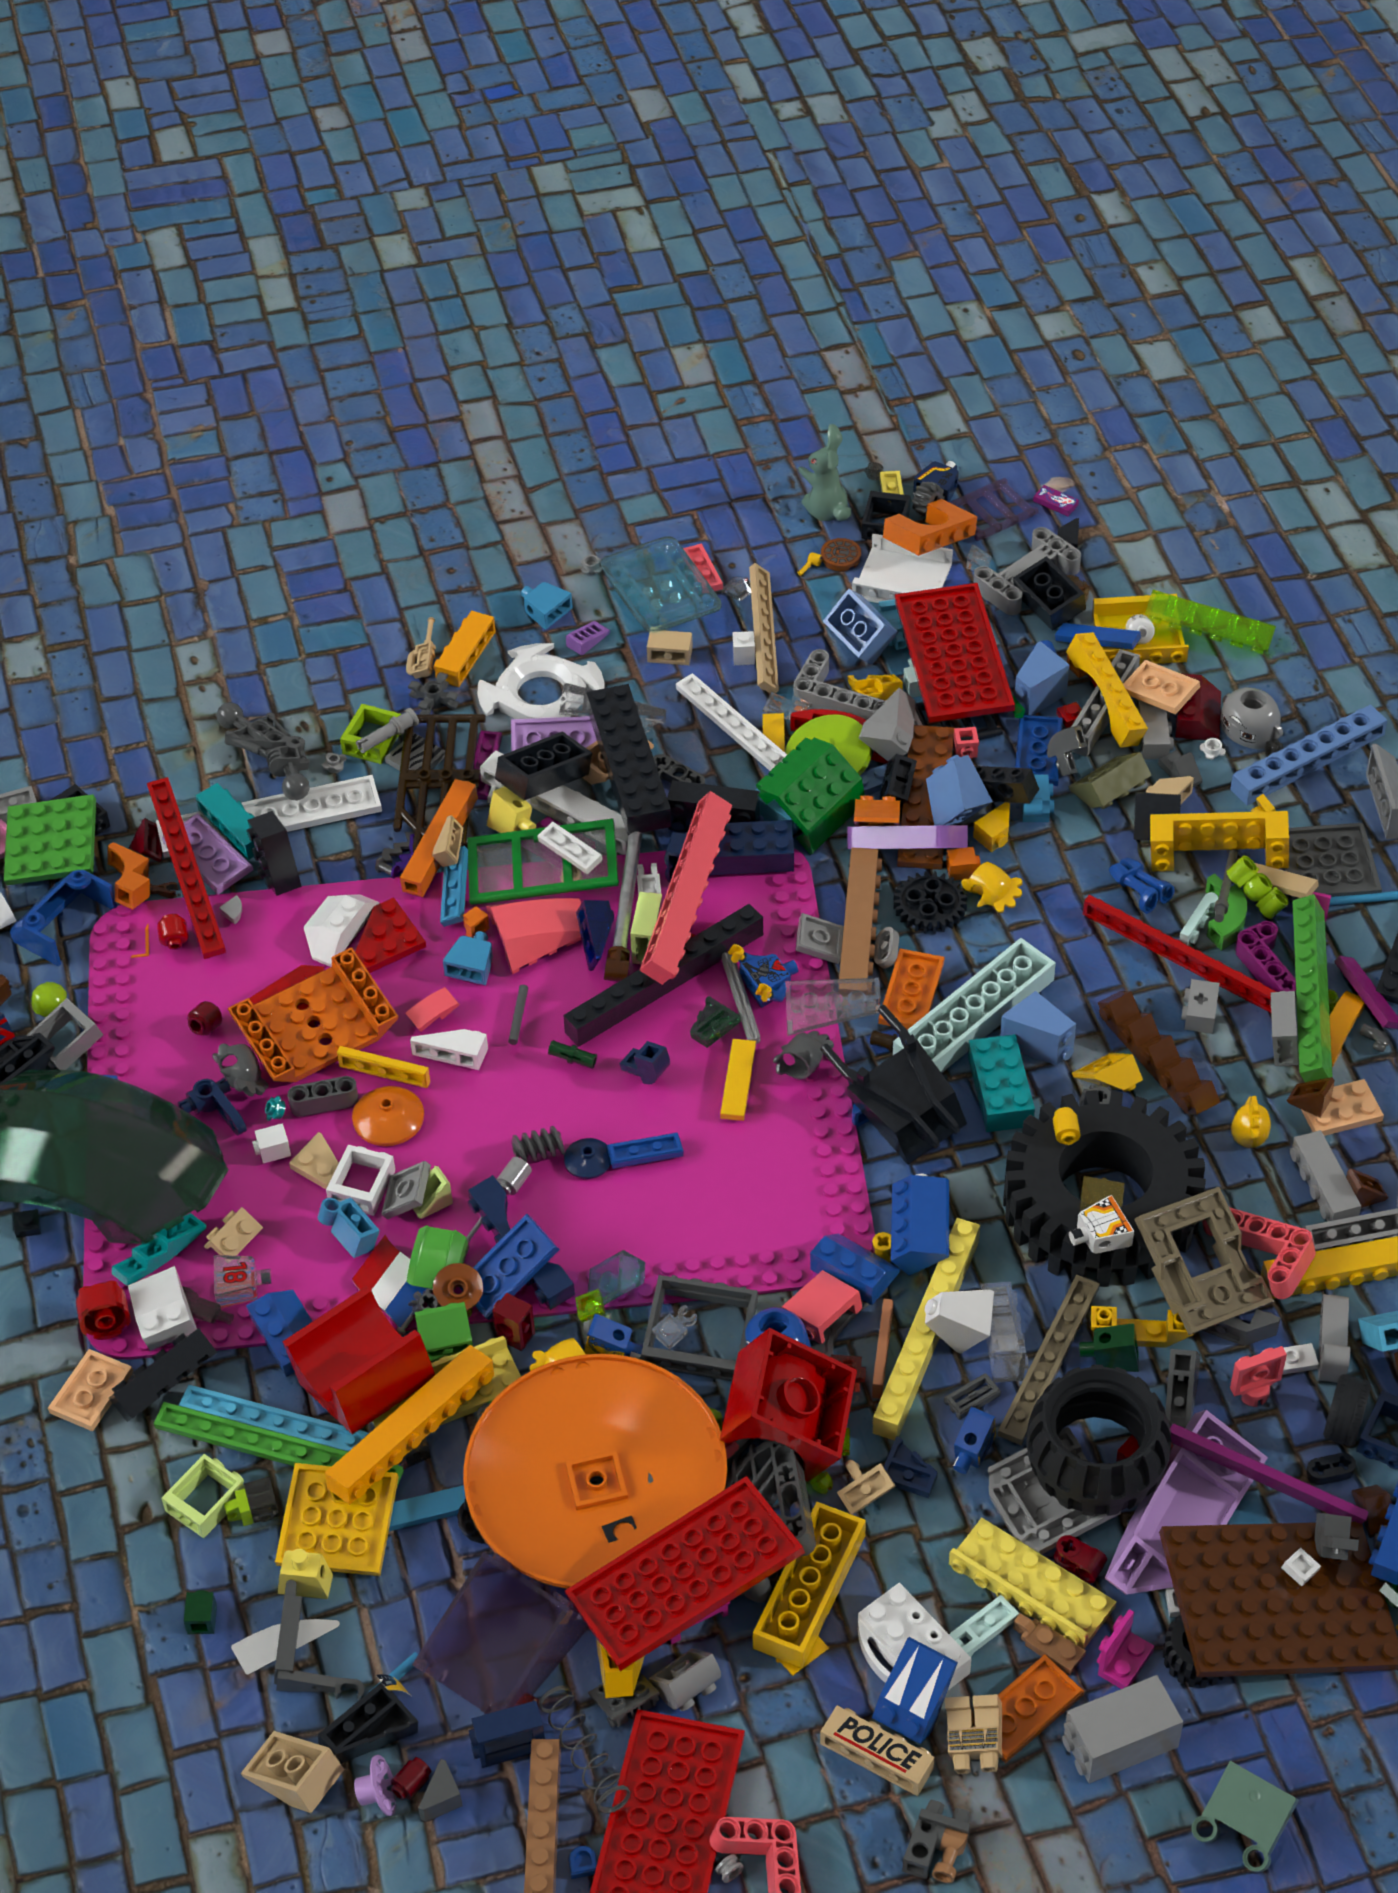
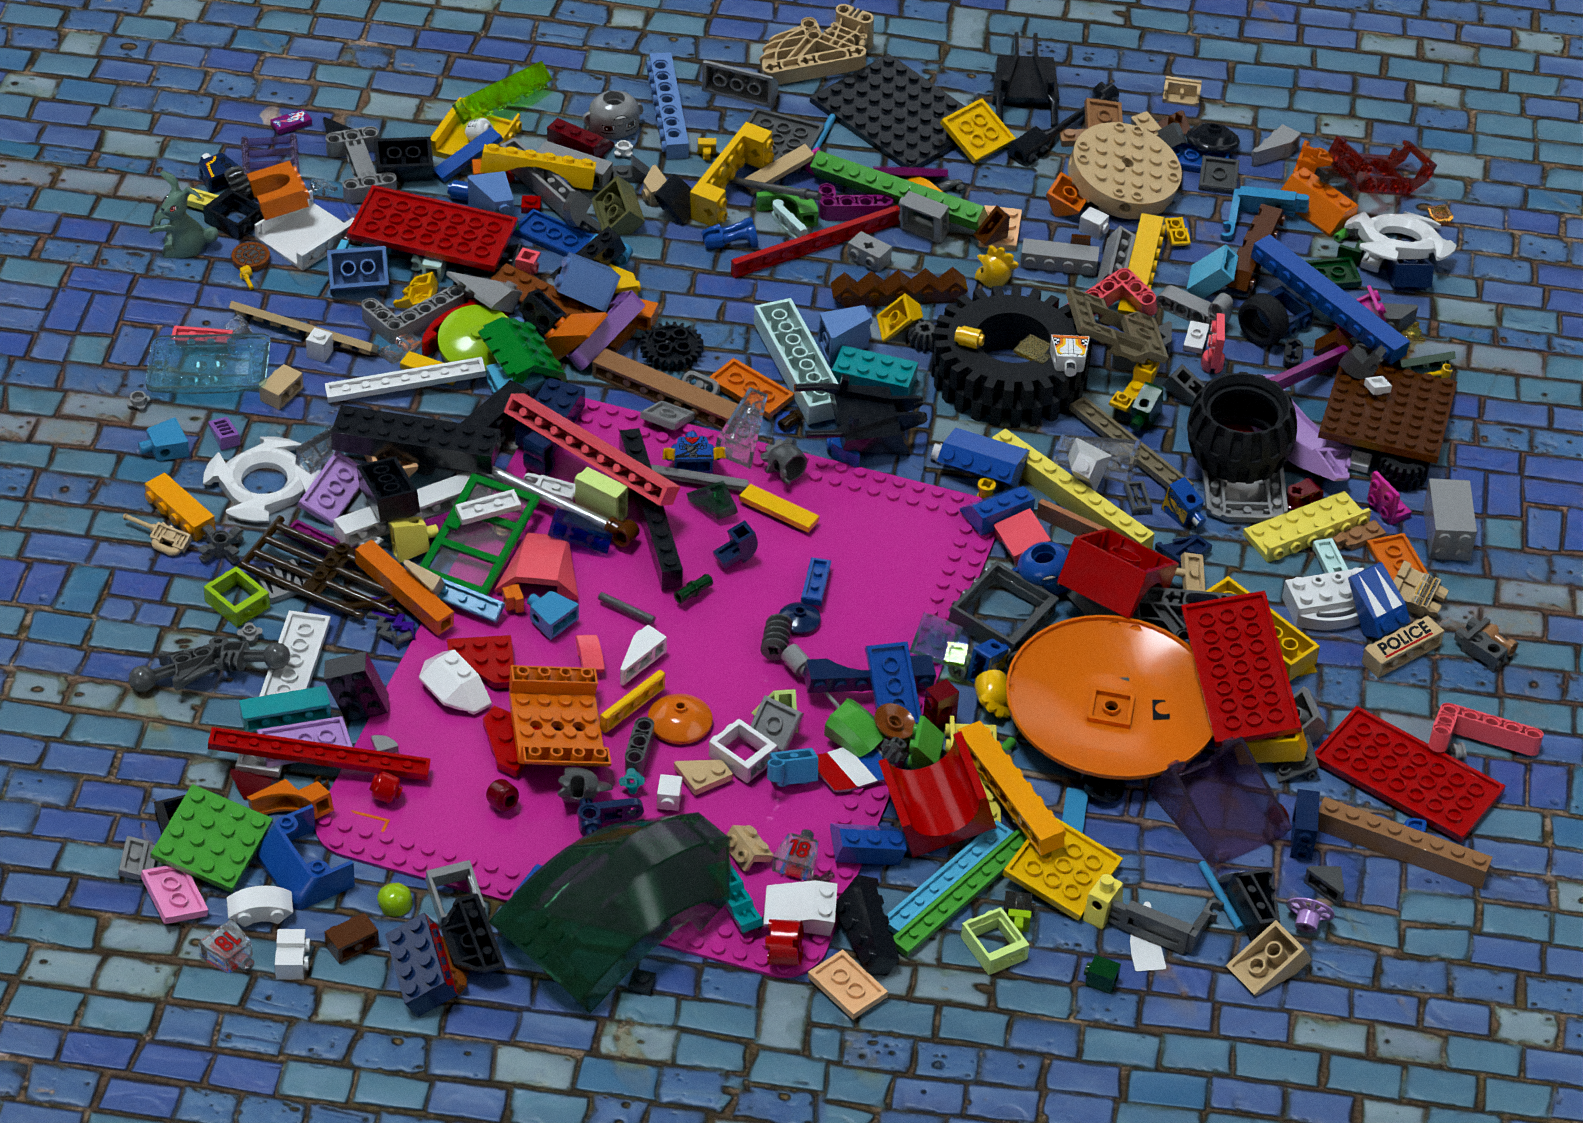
camera: 70 degrees left, 5 degrees down
light grey pin [356,708,419,753] -> none
dark red brick [391,1757,432,1800] -> none
dark grey piece [539,1686,631,1813] -> none
clear plate [652,1305,697,1350] -> none
yellow piece [961,862,1023,913] -> none
light nougat plate [1123,660,1200,715] -> none
sand green piece [1191,1761,1299,1873] -> none
lime piece [1226,855,1289,919] -> none
clear smoke plate [1265,739,1284,757] -> none

